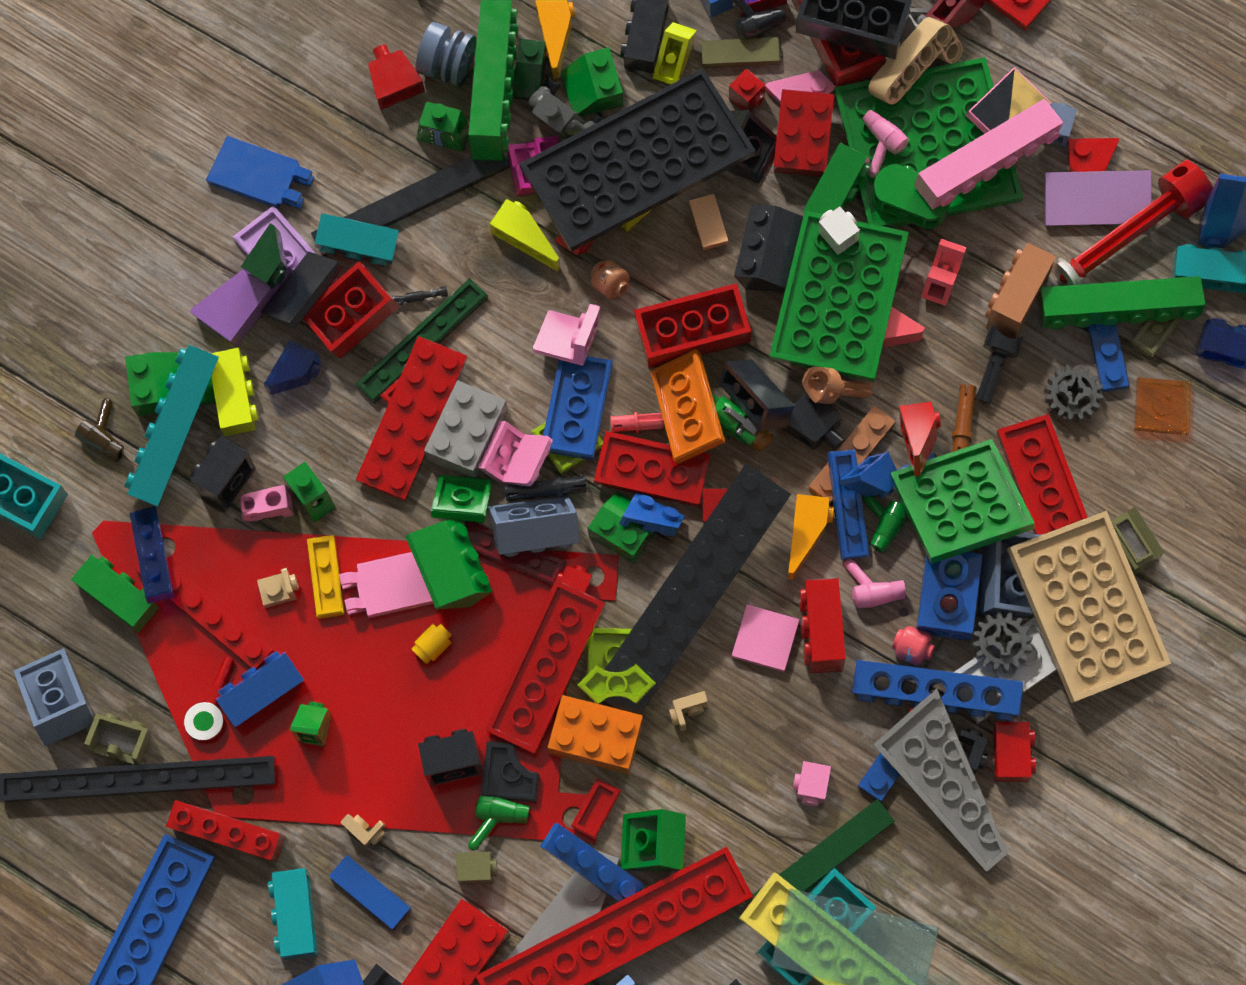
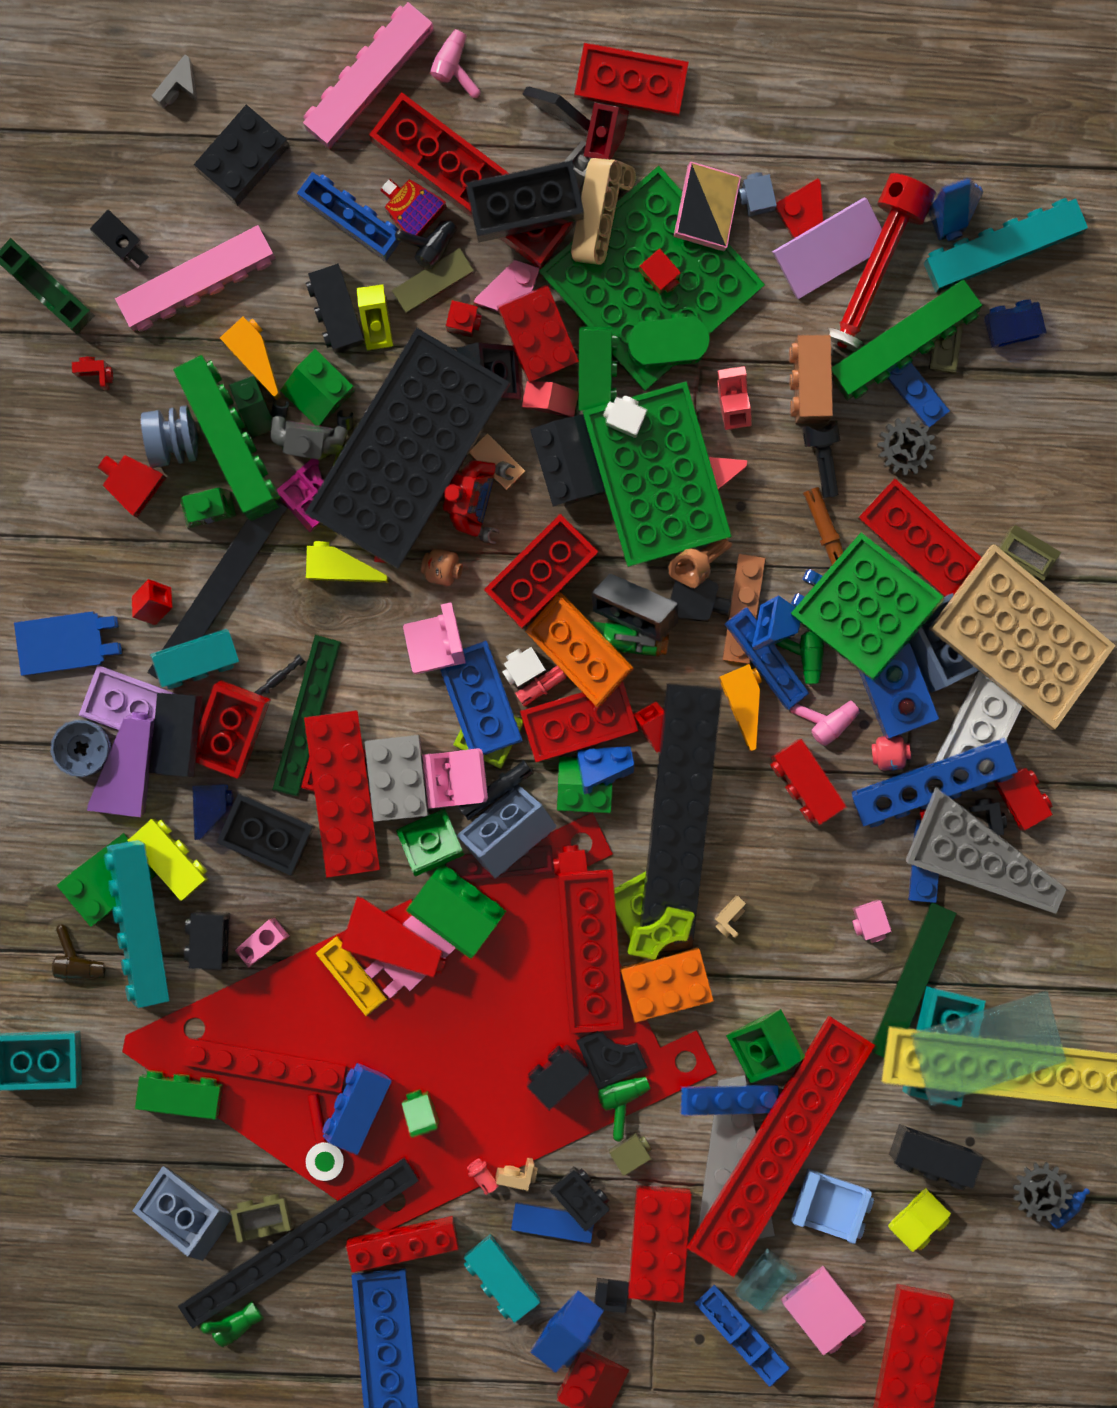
camera: 35 degrees left, 15 degrees up
clear blue tile [129,506,175,604] -> none
dark green slope [240,223,287,290] -> none
tan bracket [257,568,299,608] -> none
green torso [283,462,336,523] -> none
yellow brick [412,624,452,664] -> none
red tile [570,778,621,840] -> none
bright pink tile [732,605,799,673] -> none
bright pink piece [862,110,909,178] -> none
slope [899,402,941,477] -> none
bright pink brick [914,99,1063,210] -> none
dark grey gear [972,612,1033,673] -> none
clear orange tile [1134,377,1192,435] -> none
none -> sand blue wheel [50,720,111,777]
none -> red panel [132,579,172,625]
none -> green piece [201,1301,264,1347]
none -> black brick [216,793,315,876]
none -> red slope [341,896,446,977]
none -> red torso [443,460,515,544]
none -> coral pin [467,1159,499,1195]
none -> white brick [502,647,546,687]
none -> coral slope [522,381,579,417]
none -> black bracket [550,1166,610,1232]
none -> red brick [639,249,681,295]

